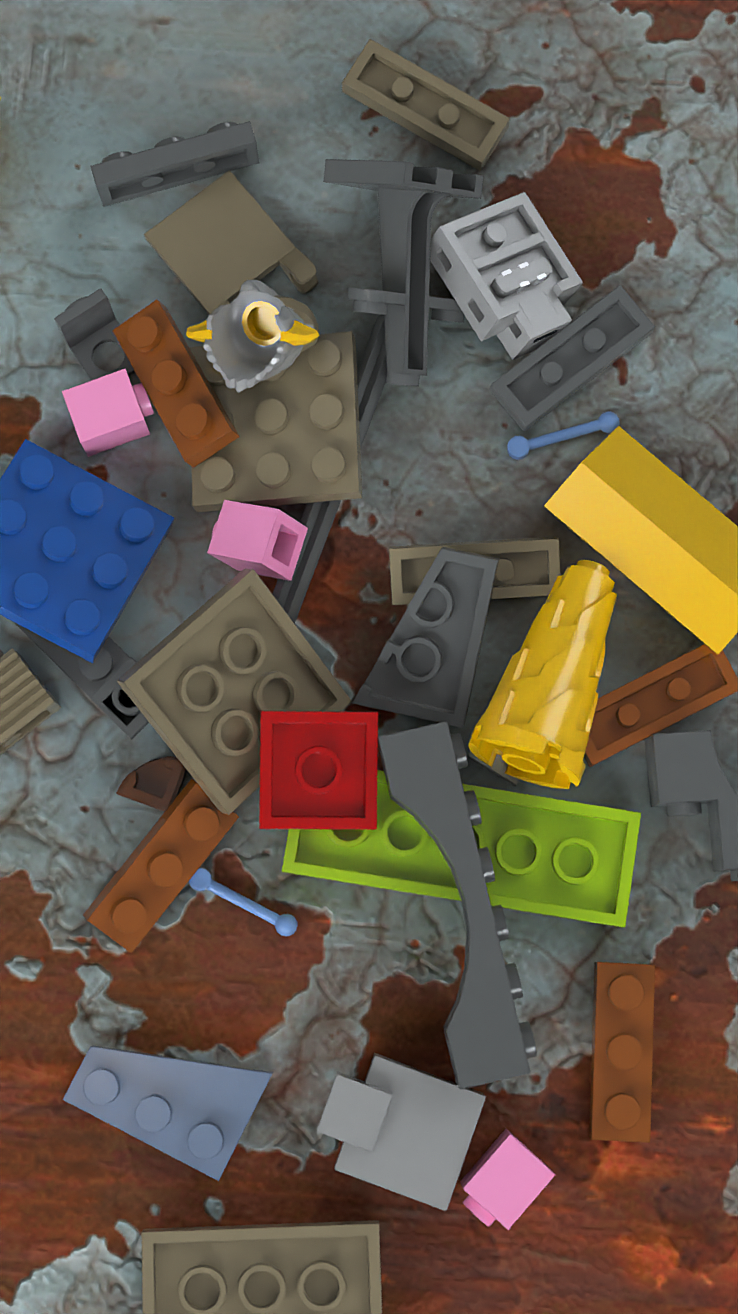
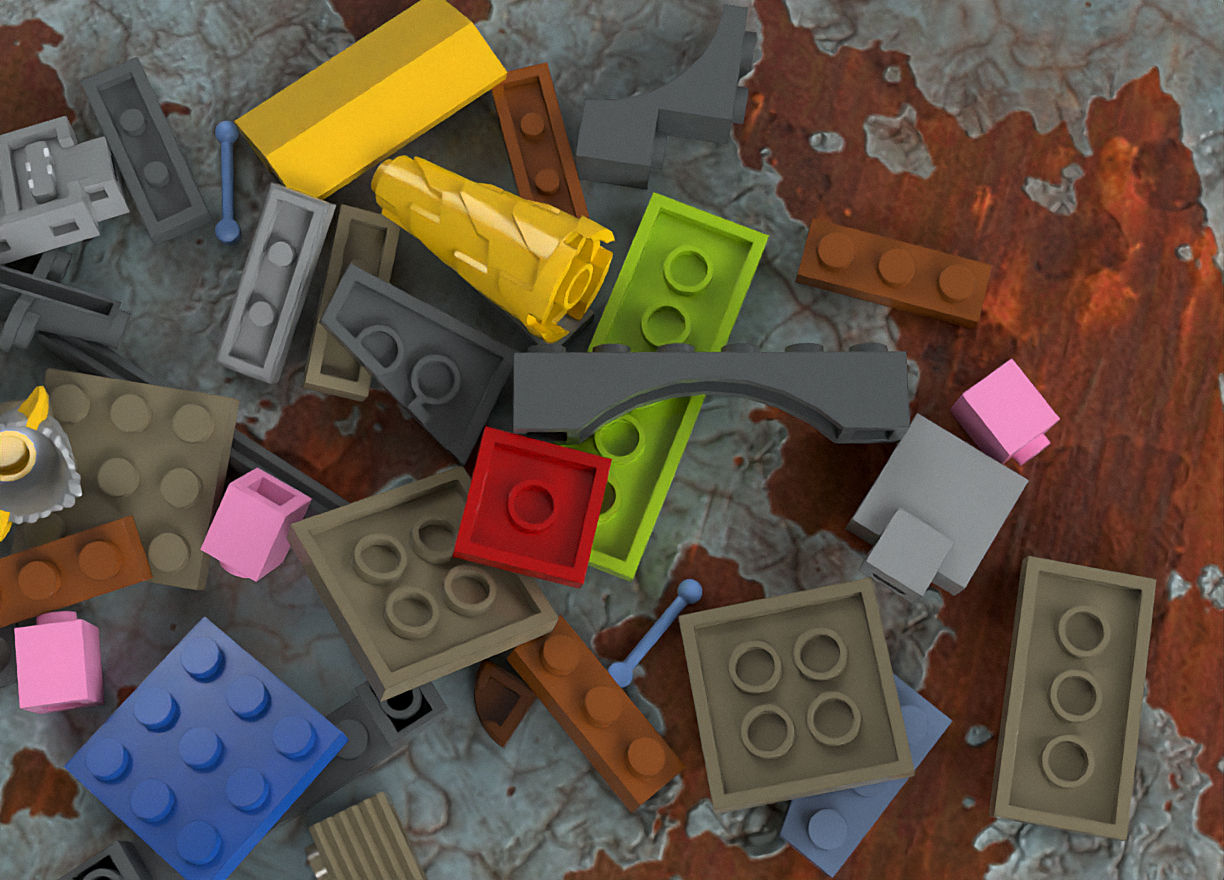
camera: 80 degrees left, 5 degrees down
none -> light grey tile [214,183,336,384]
none -> dark tan plate [678,577,915,814]

